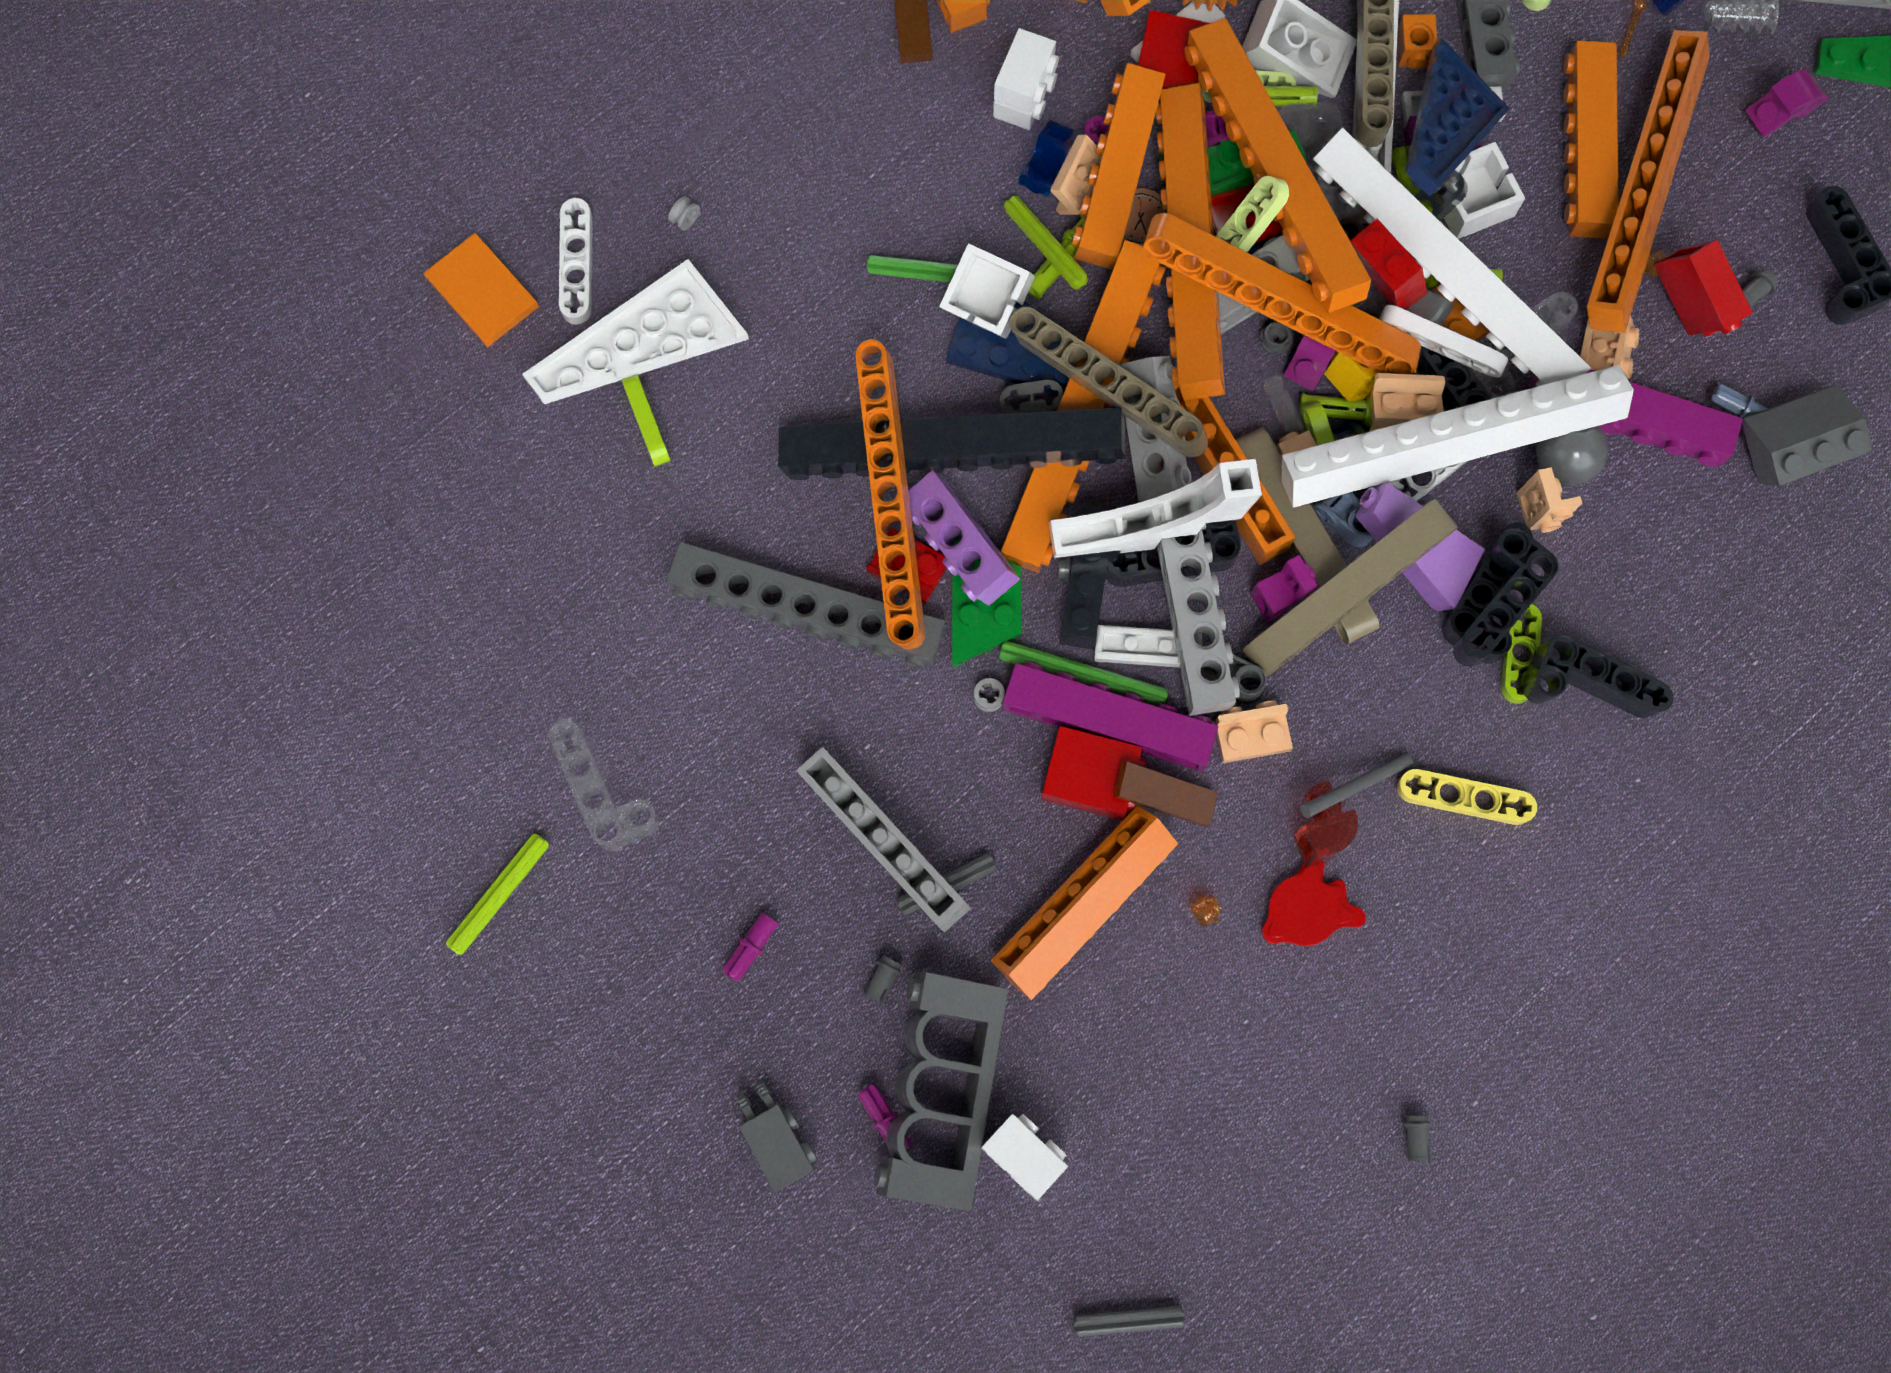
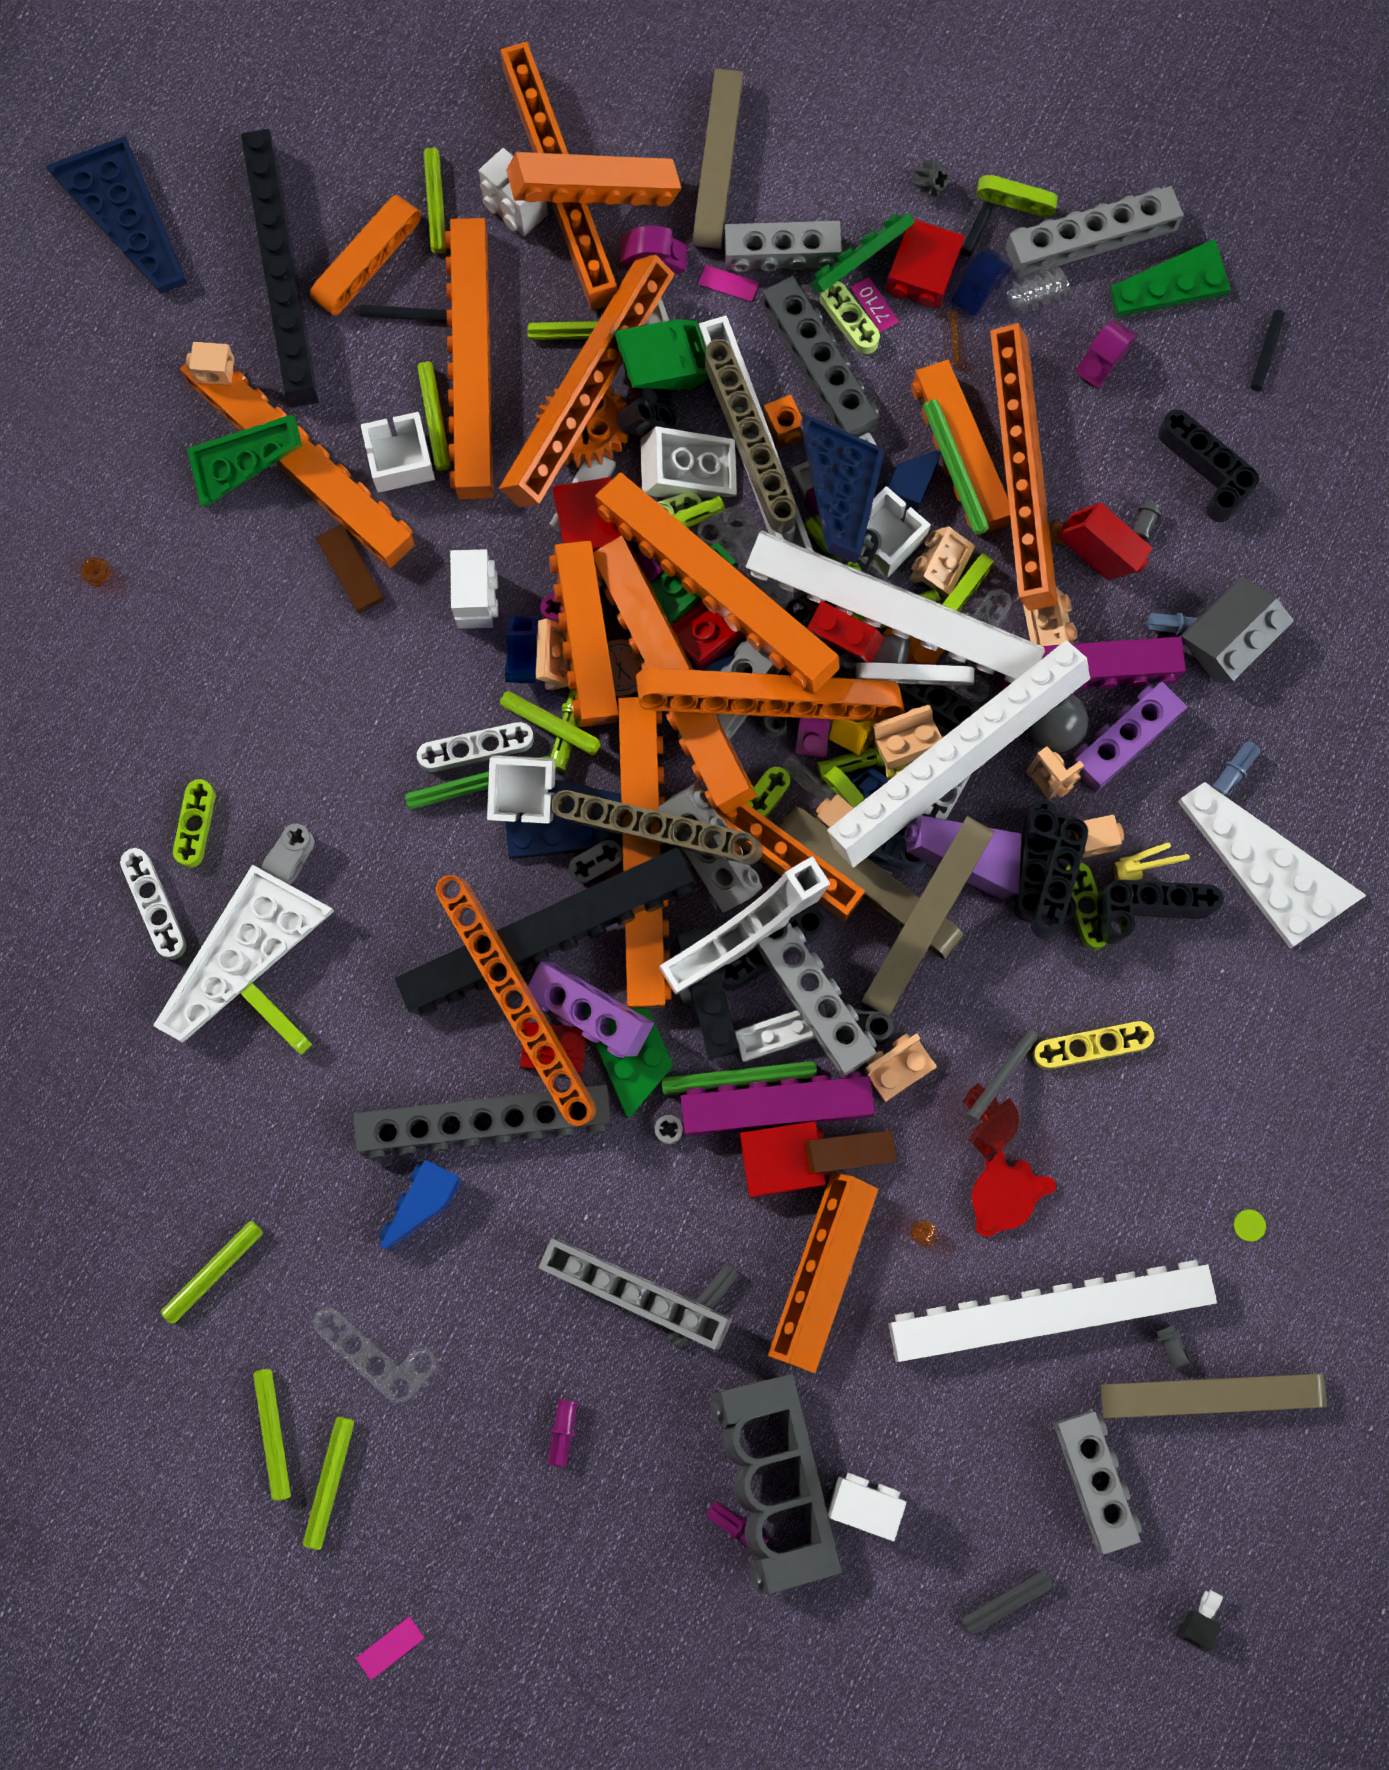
camera: 25 degrees left, 0 degrees up
orange tile [423,233,539,348] -> none
light grey bush [668,196,700,231] -> none
dark grey hinge [735,1080,818,1193] -> none
dark grey pin [863,956,902,1004] -> none
yellowish green beam [1216,176,1289,252] -> none
magenta brick [1250,555,1320,623] -> none
none -> lime axle [161,1221,263,1324]
none -> lime beam [173,779,216,868]
none -> lime axle [253,1369,291,1501]
none -> light grey piece [261,823,315,885]
none -> dark pink sticker [356,1616,425,1680]
none -> blue slope [379,1160,462,1250]
none -> white beam [417,722,534,772]
none -> lime beam [746,767,790,818]
none -> dark blue slope [882,450,941,513]
none -> white brick [888,1260,1217,1362]
none -> light nougat bracket [909,526,975,597]
none -> bright green axle [923,399,989,535]
none -> lime beam [942,553,995,612]
none -> light grey brick [1053,1411,1142,1555]
none -> medium lavender brick [1070,681,1187,794]
none -> light nougat brick [1073,815,1124,858]
none -> dark tan beam [1100,1374,1328,1418]
none -> light yellow plant [1113,843,1190,881]
none -> white wing [1178,782,1366,949]
none -> sand blue axle [1212,741,1260,798]
none -> lime piece [1233,1210,1266,1242]

